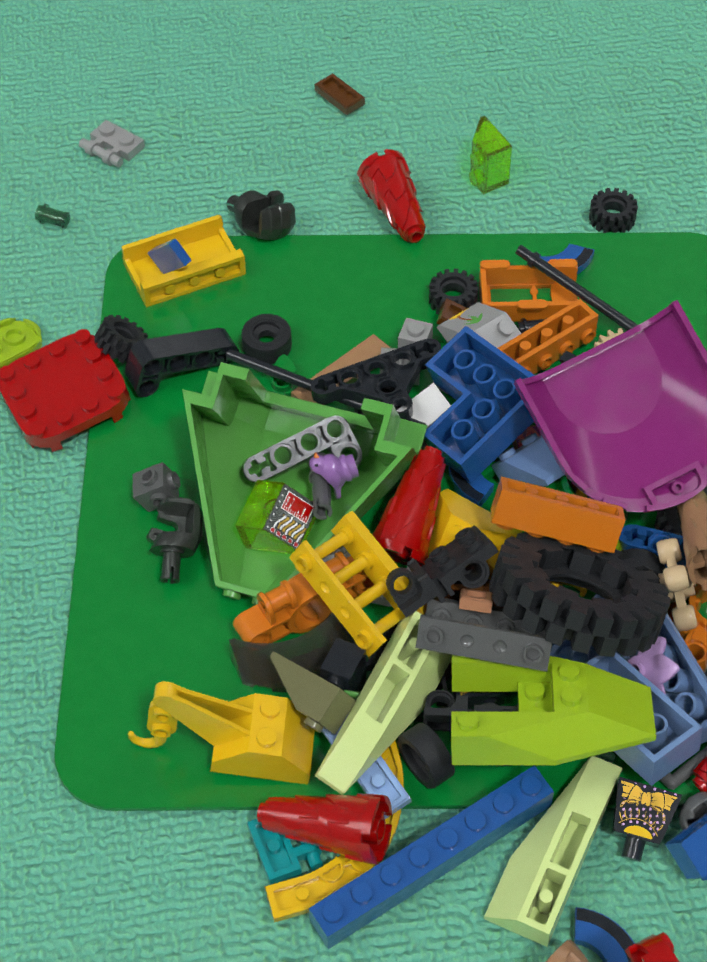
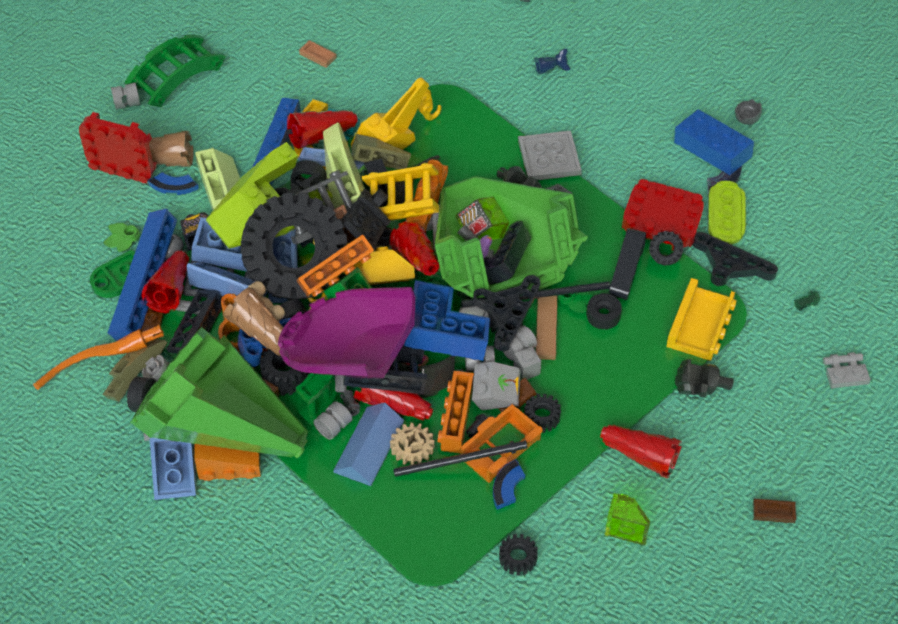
camera: 135 degrees right, 0 degrees up
blue tile [148,239,192,274] -> none
lavender plate [627,637,680,695] -> none
none -> light grey plate [518,130,581,180]
none -> black beam [692,232,778,286]

